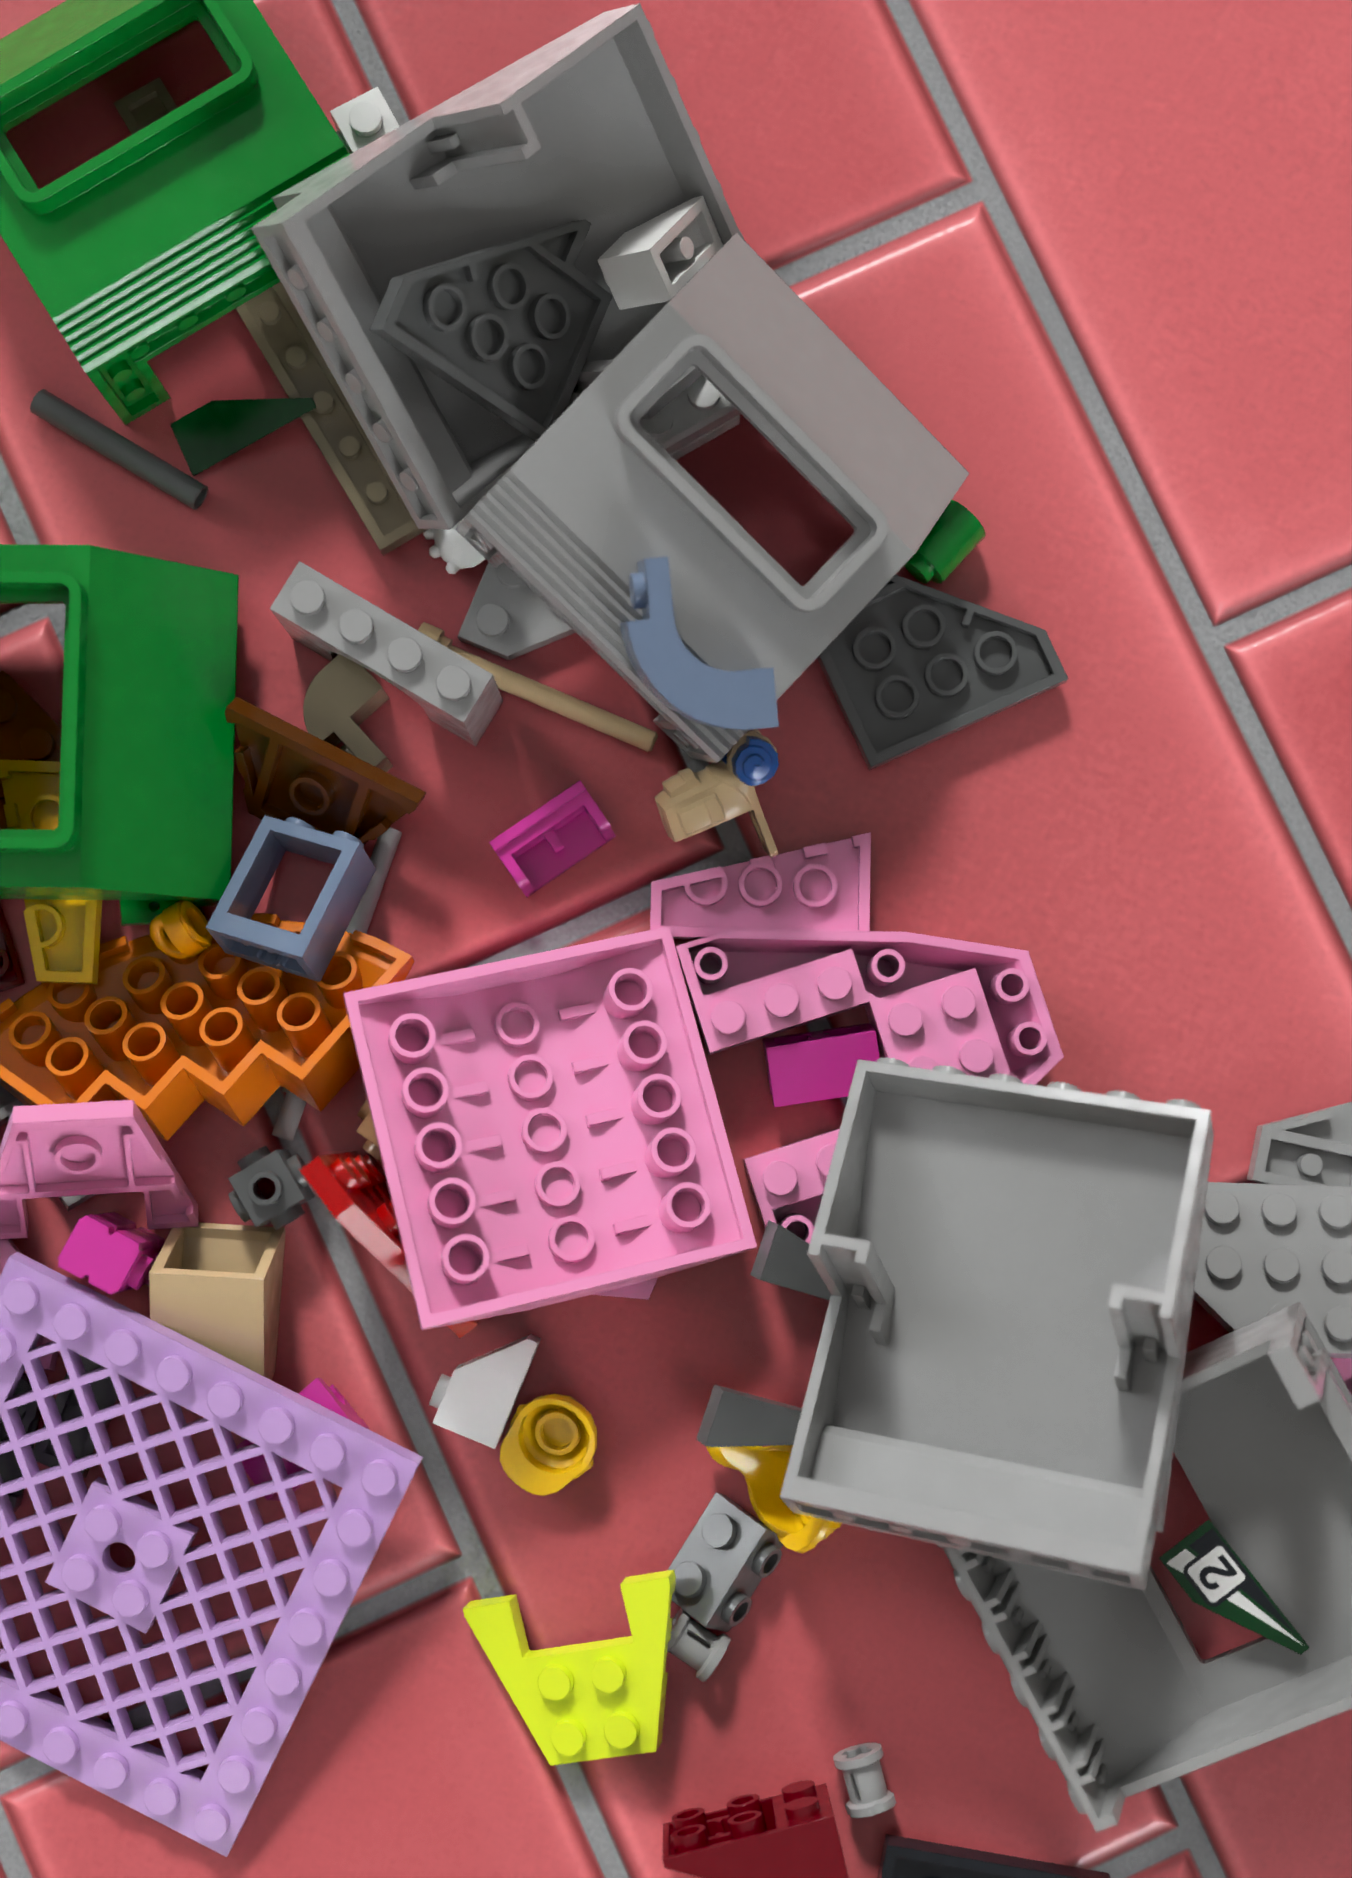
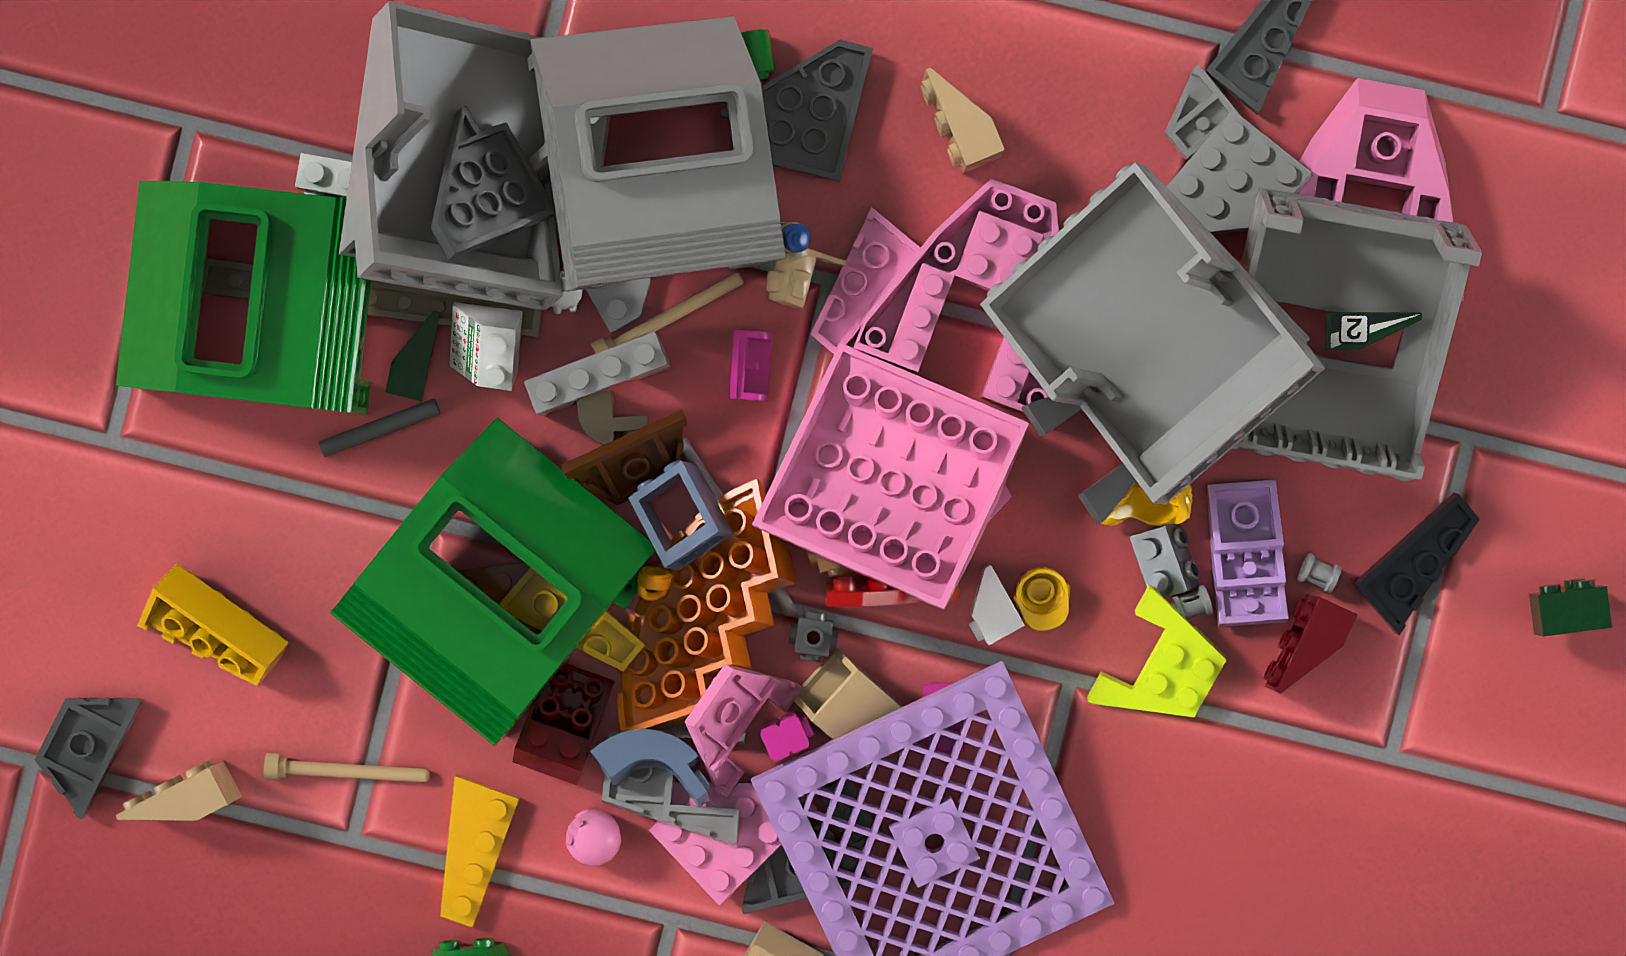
camera: 50 degrees left, 5 degrees up
white slope [597,196,724,310] -> none
sand blue arch [620,556,779,730] -> none
dark pink hinge [762,1023,880,1107] -> none
none -> white slope [450,302,522,391]
none -> tan slope [920,68,1005,174]
none -> lavender slope [1207,480,1288,627]

